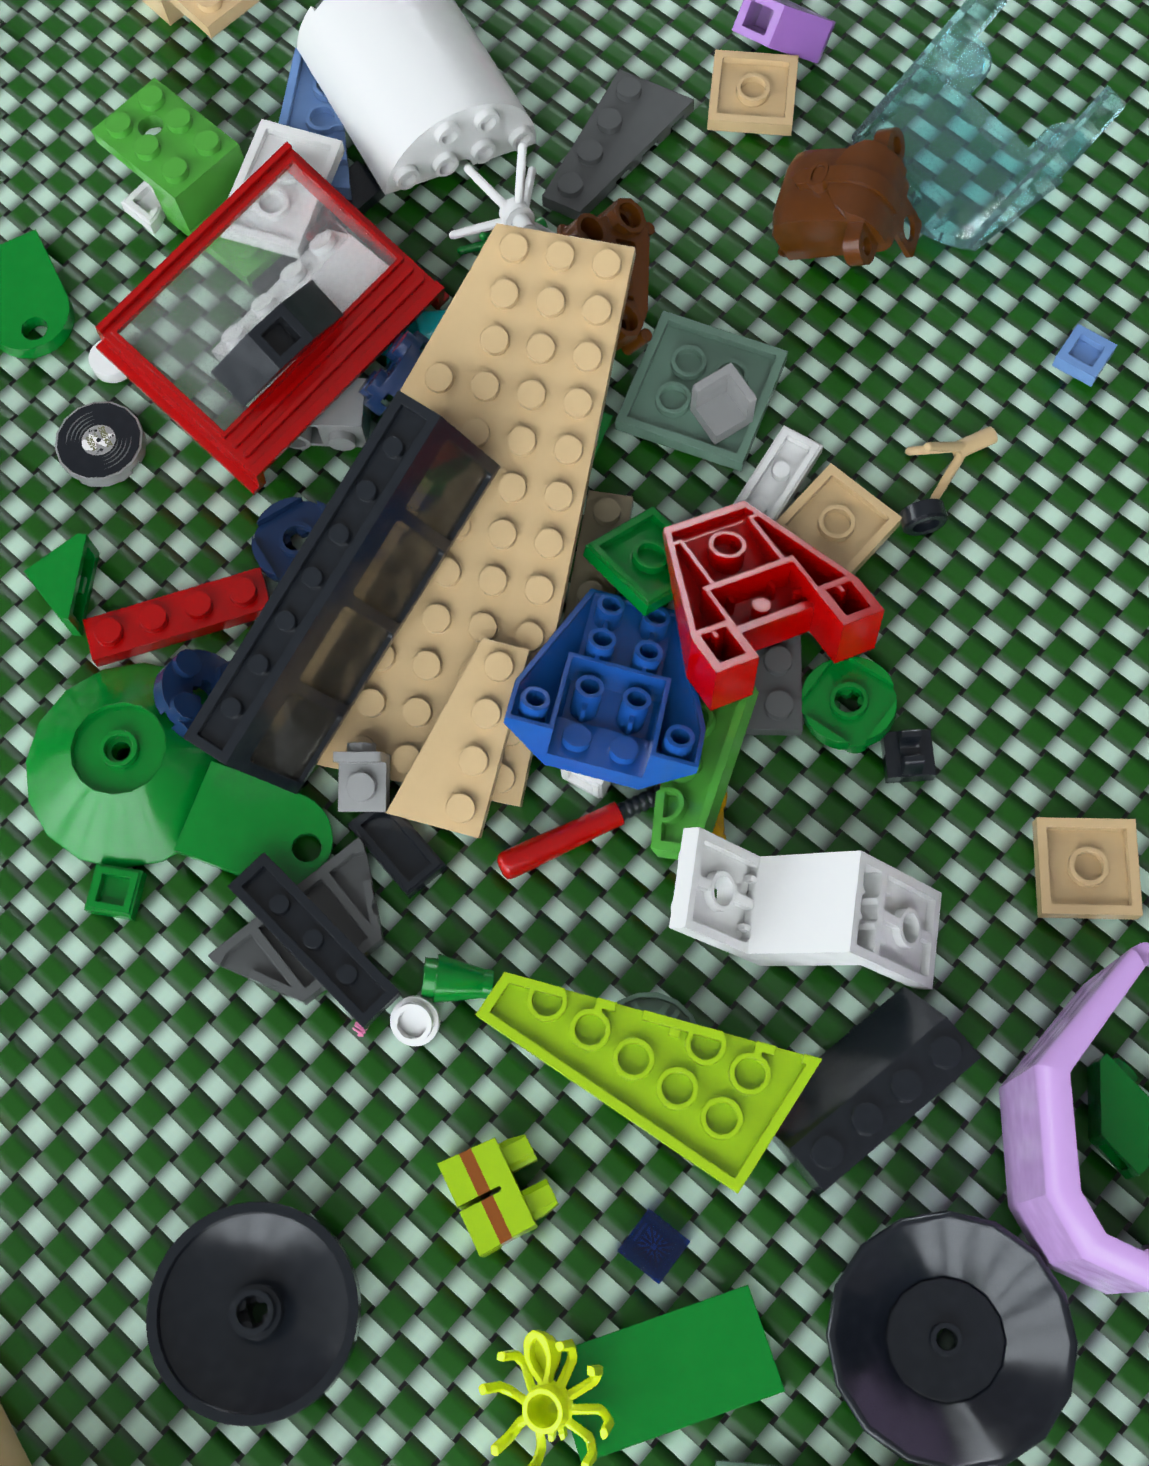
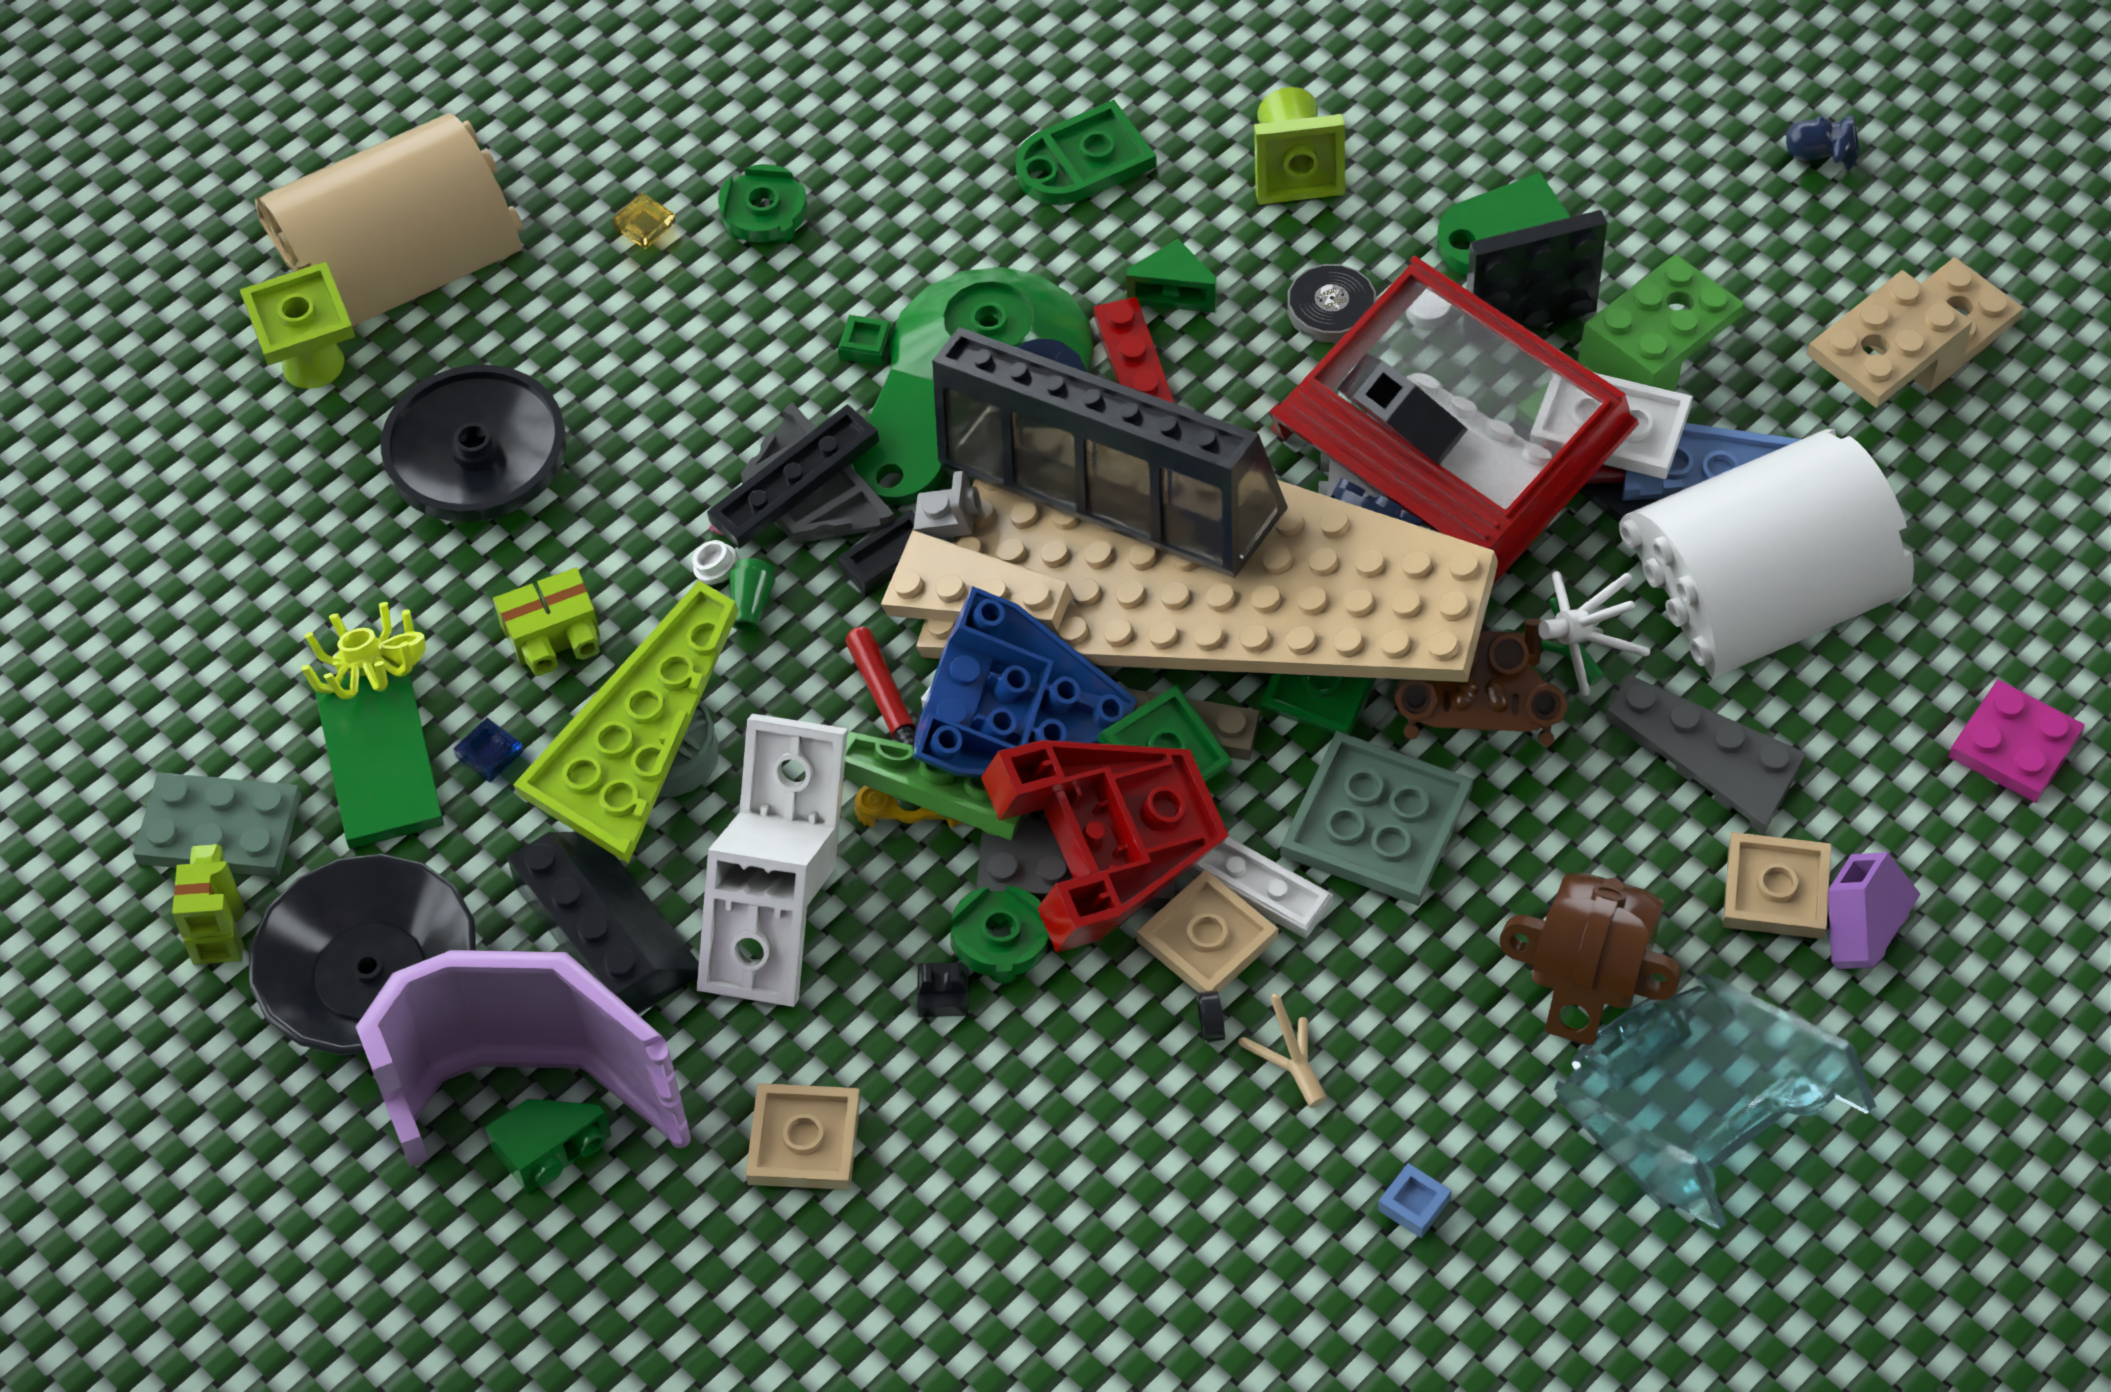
camera: 90 degrees right, 15 degrees down
light grey panel [690,363,757,445] -> none
none -> black plate [1463,210,1608,343]

